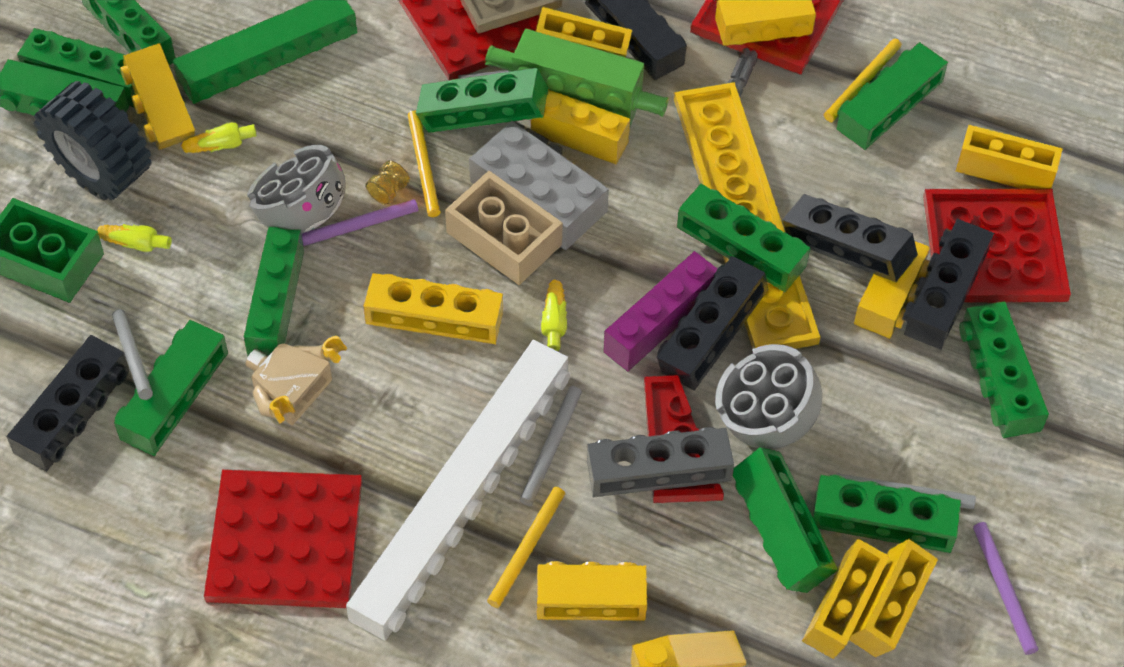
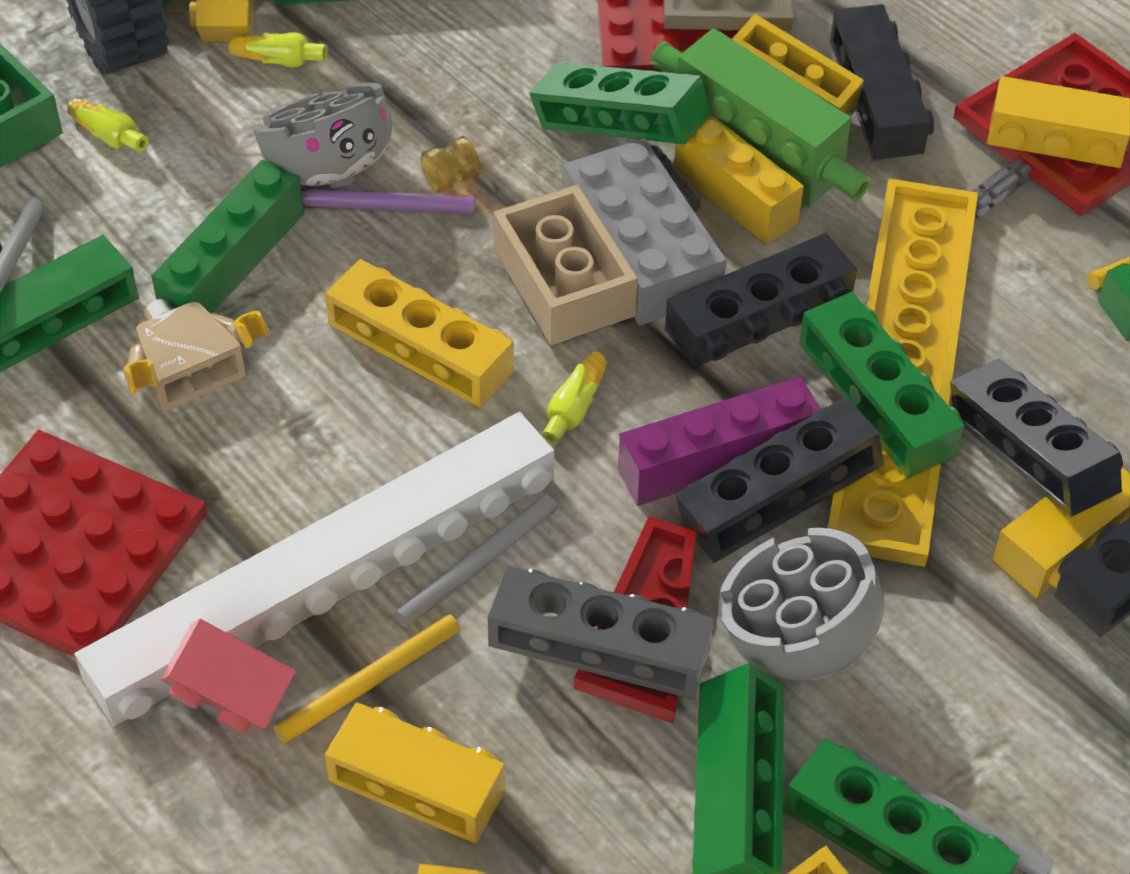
camera: 25 degrees right, 5 degrees down
yellow bar [408,110,440,217] -> none
none -> coral brick [160,618,296,735]
none -> black brick [665,233,857,368]

